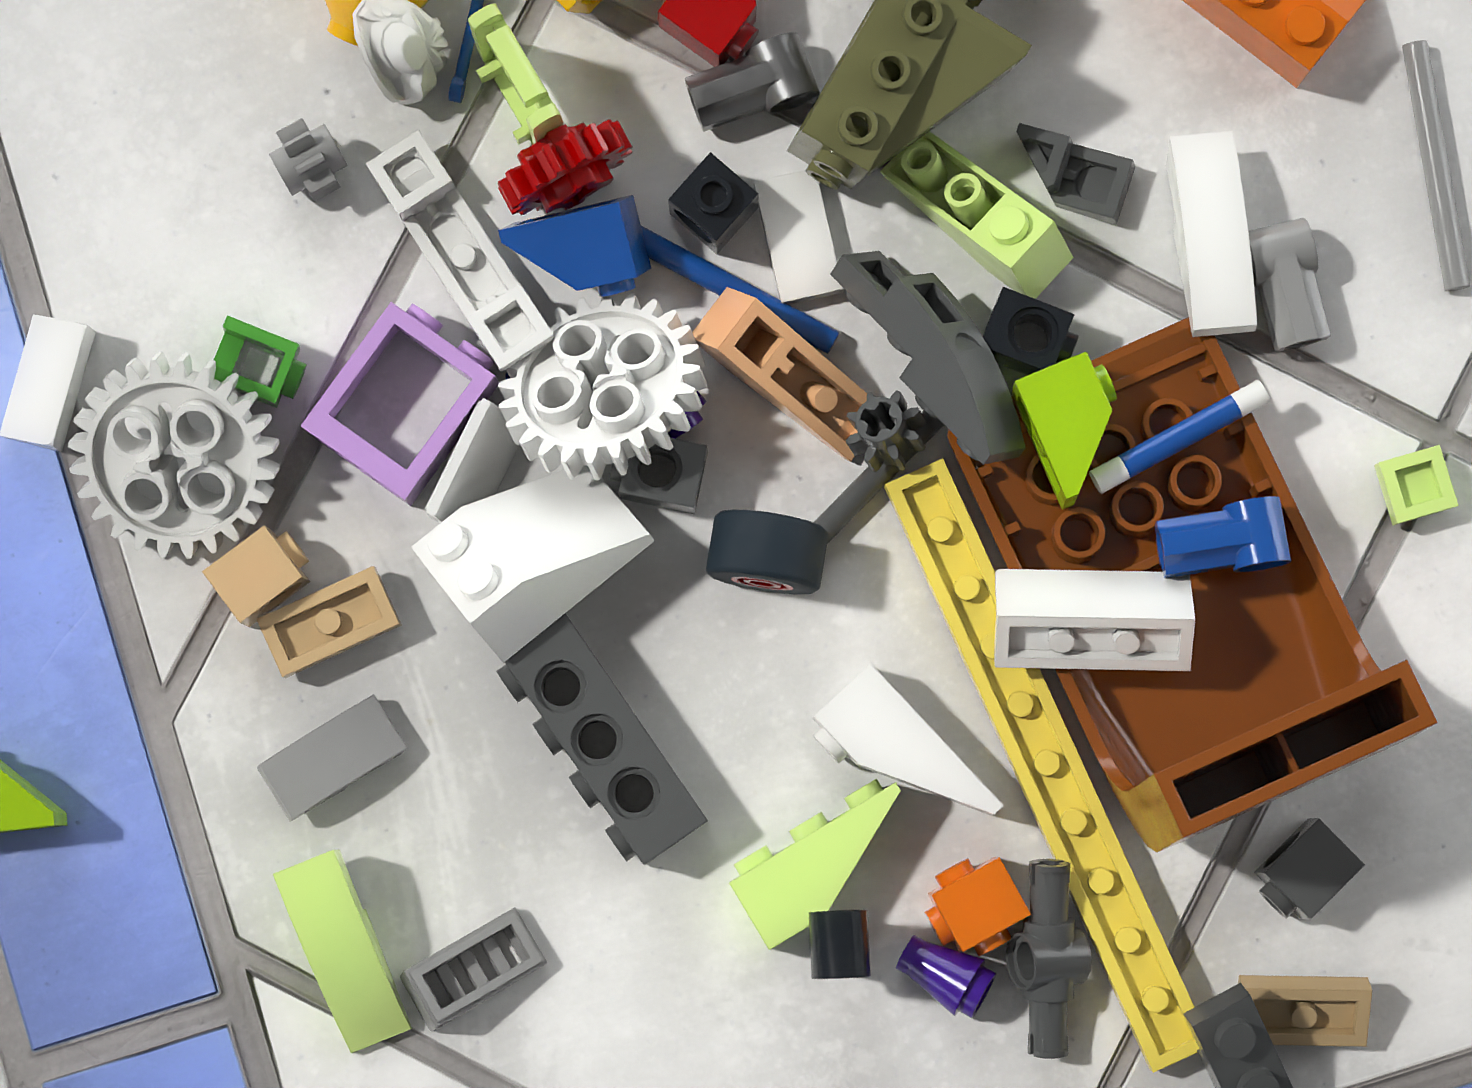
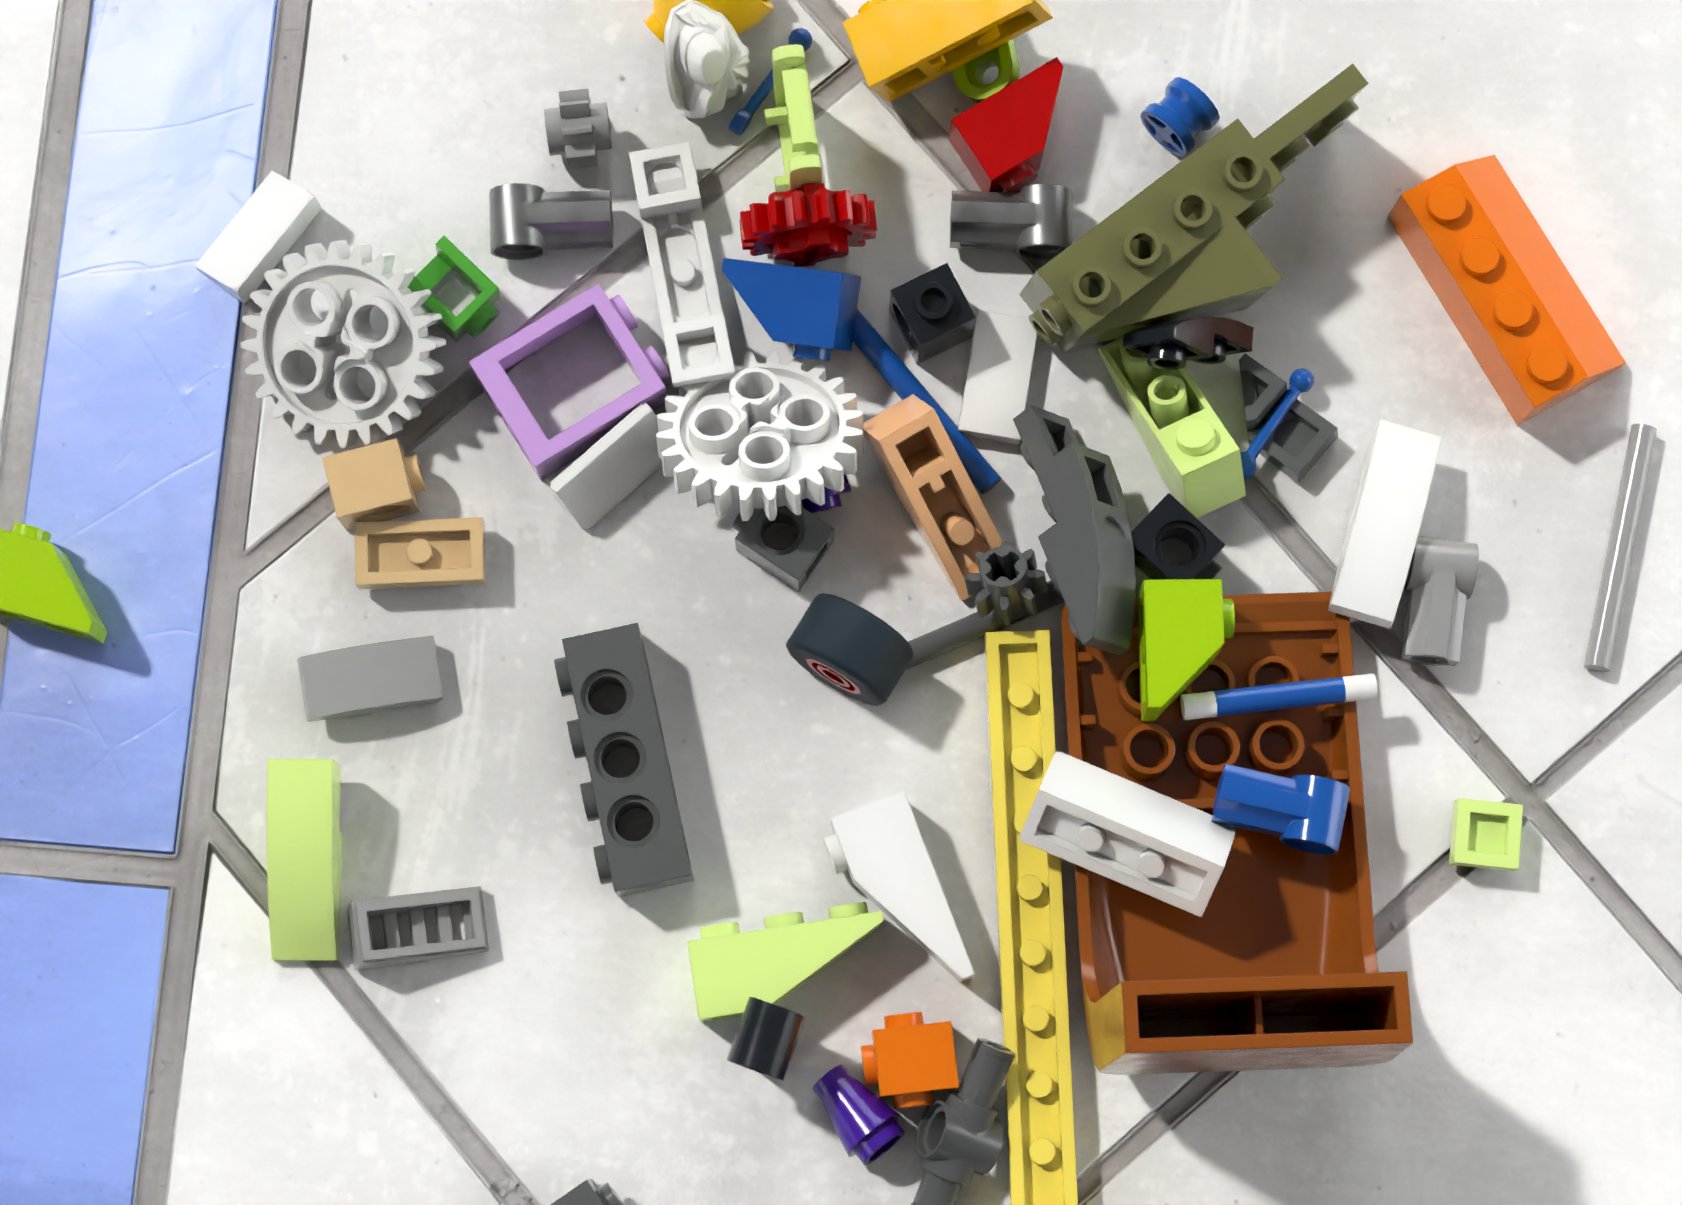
camera: 20 degrees right, 5 degrees down
white slope [411,465,655,663] -> none
dark grey brick [1254,818,1365,920] -> none
none -> flat silver piece [489,183,613,260]
none -> black slope [1123,316,1254,370]
none -> blue hinge [1240,368,1314,479]

